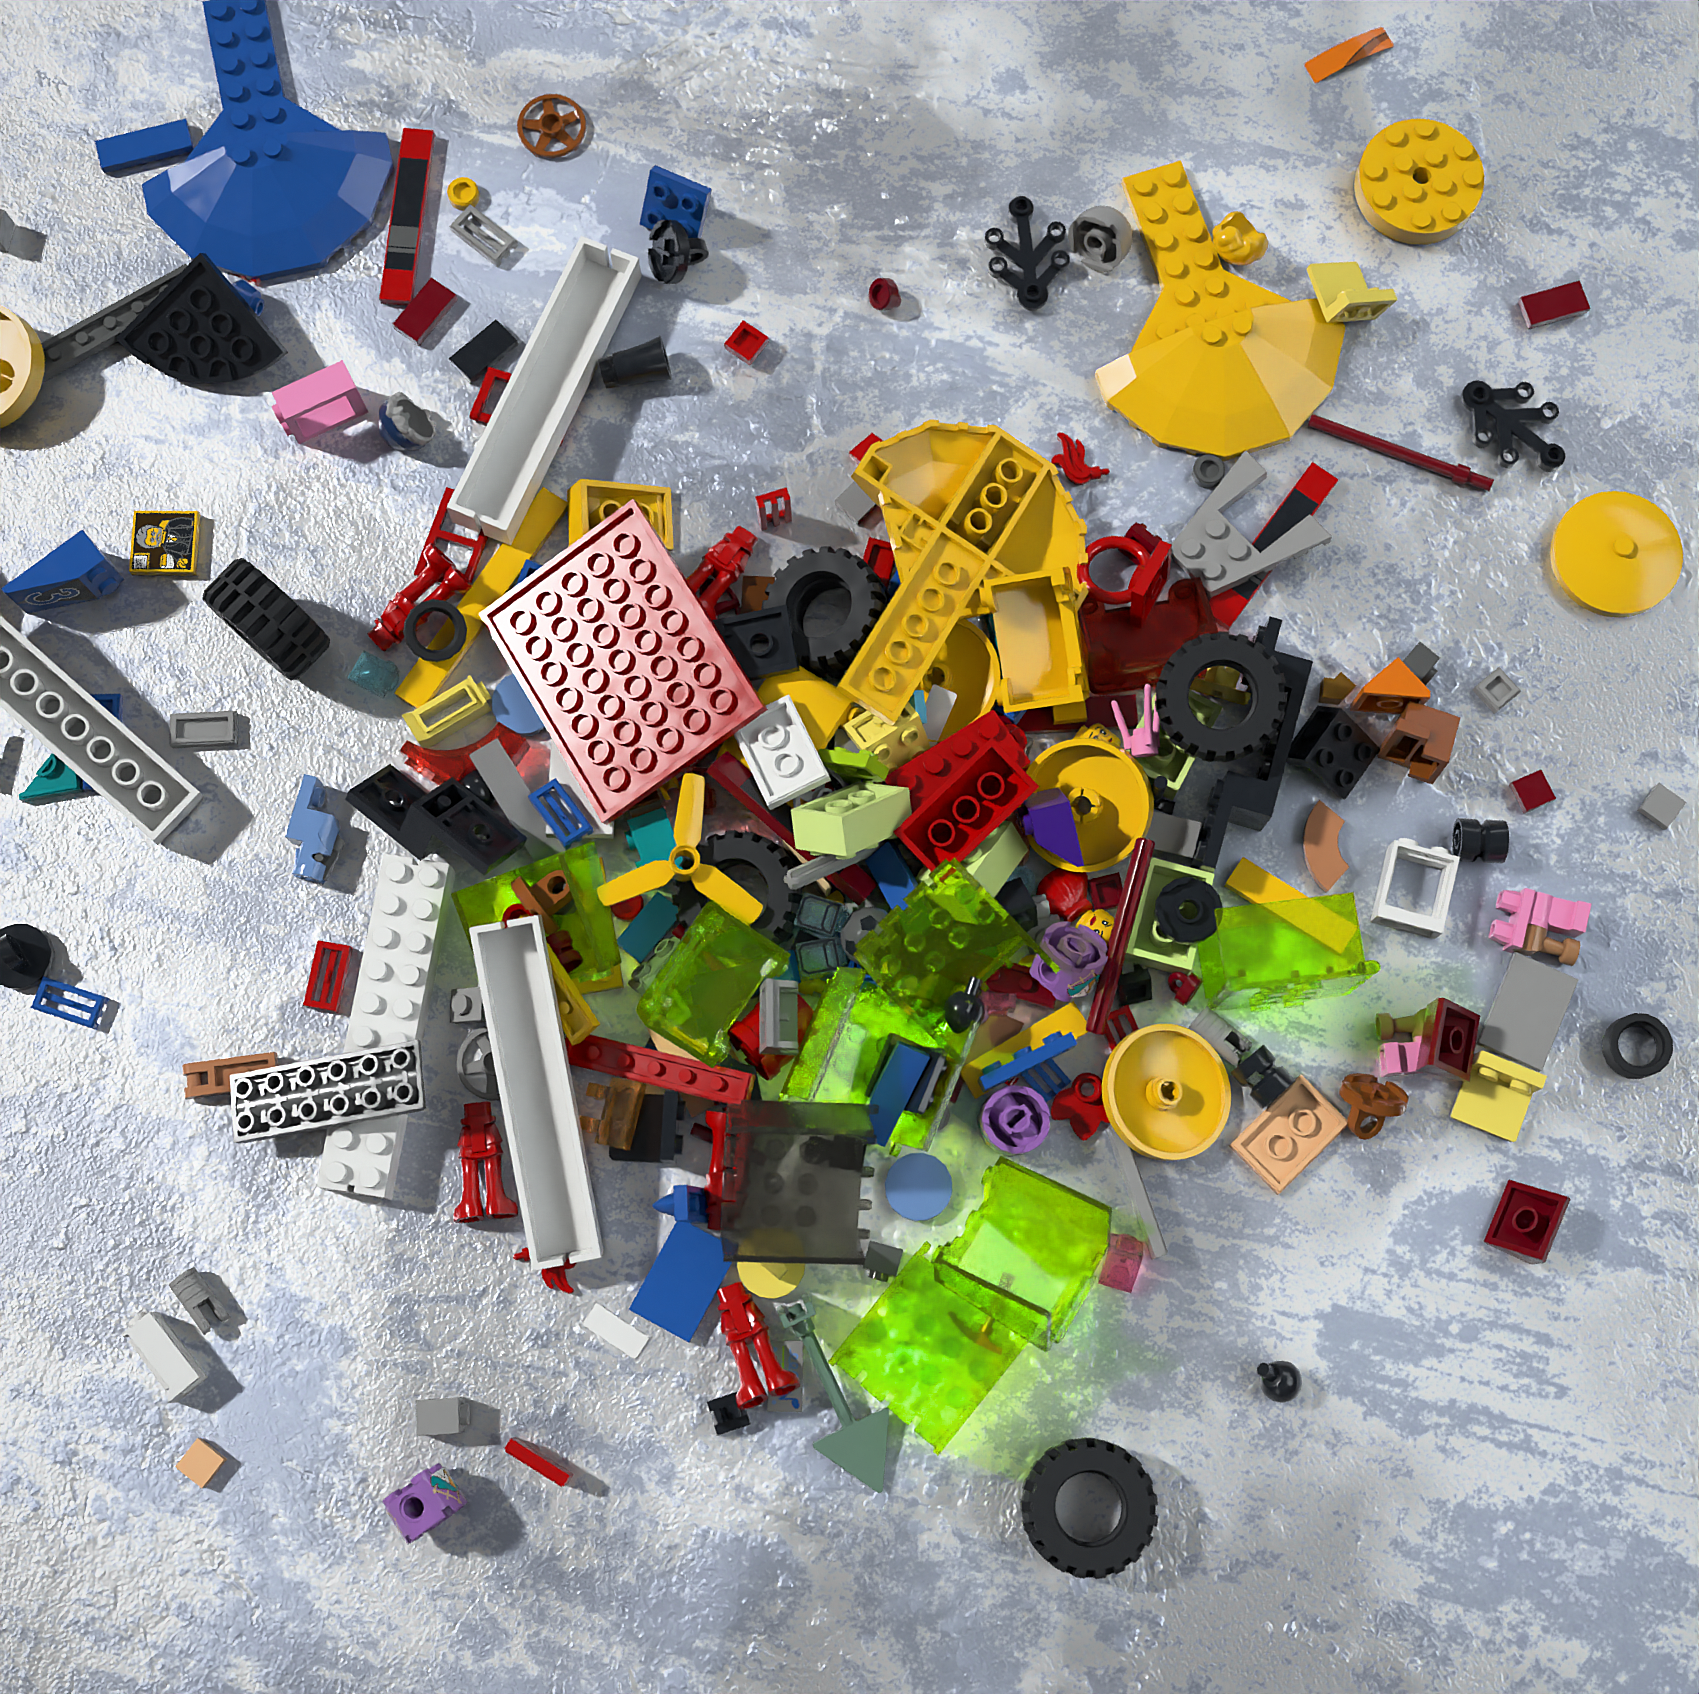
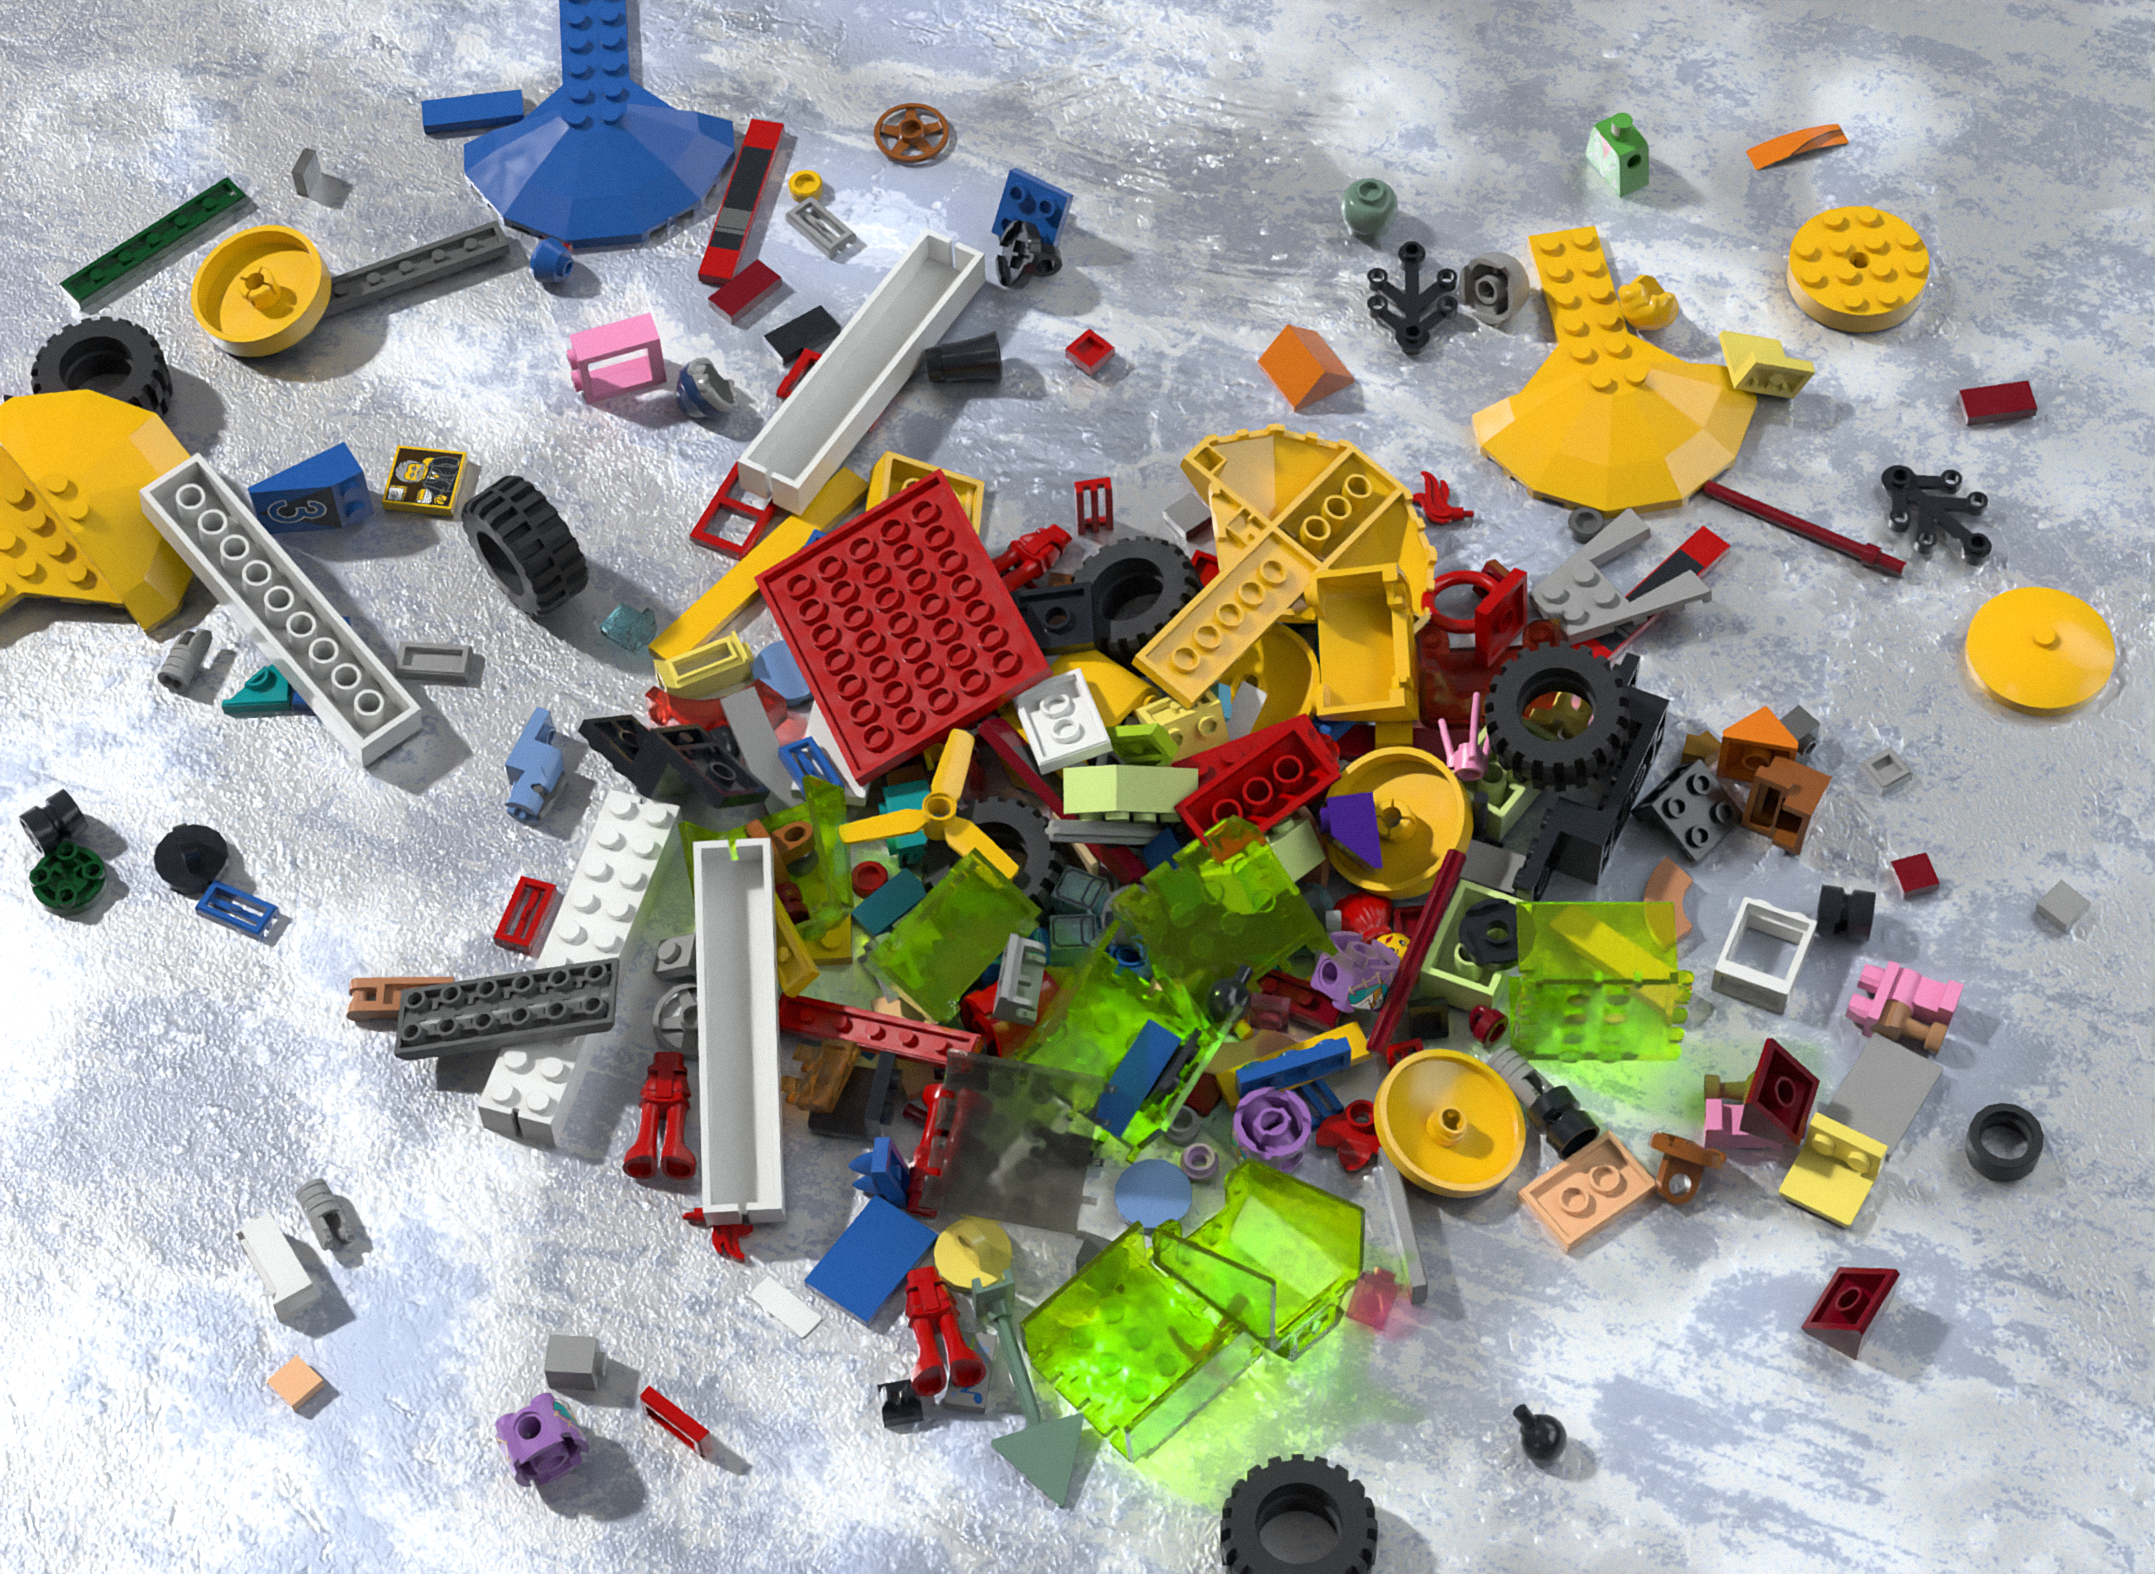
camera: 10 degrees right, 20 degrees down
black plate [116,253,288,383] -> none
red piece [367,543,473,652] -> none
black tyre [403,599,467,662] -> none
dark red tile [869,278,901,310] -> none
none -> lavender plate [1180,1143,1219,1181]
none -> orange slope [1257,324,1354,412]
none -> sand green piece [1340,178,1398,241]
none -> bright green torso [1585,113,1649,198]

